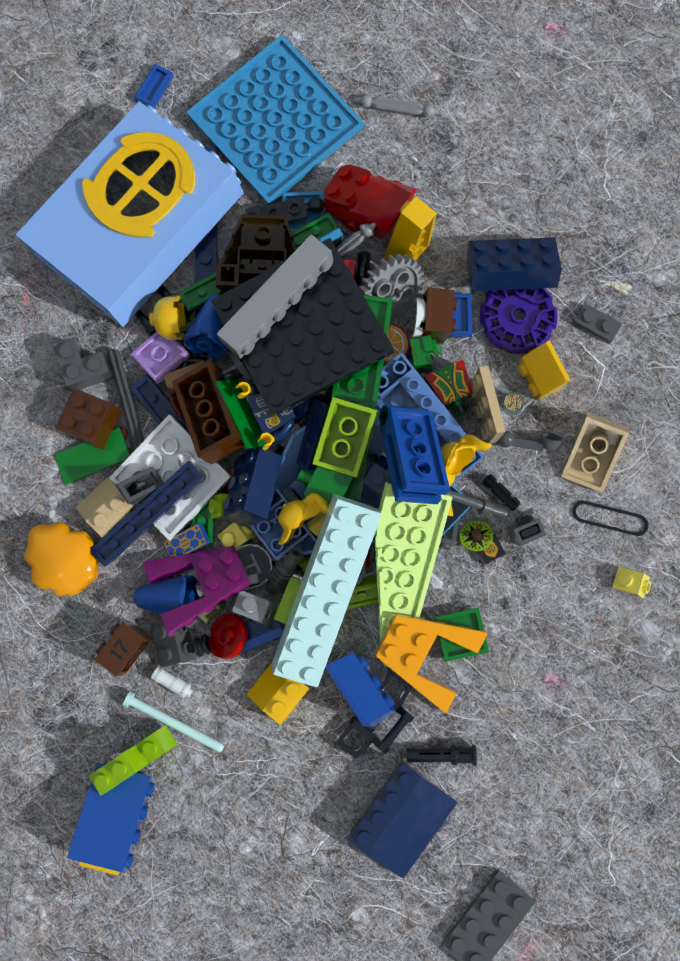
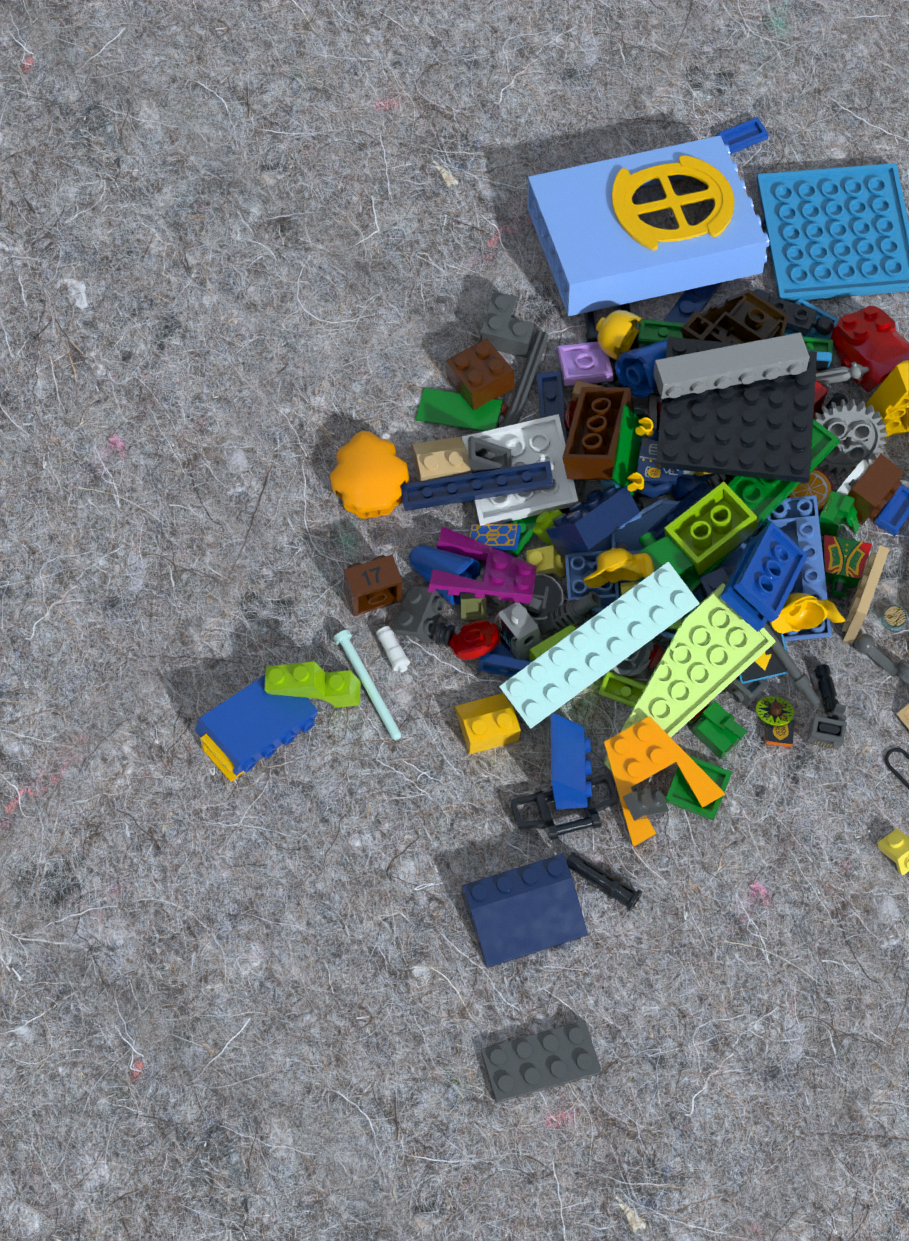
camera: 30 degrees right, 15 degrees down
none -> dark grey plate [623,787,669,821]
none -> green piece [692,701,748,759]

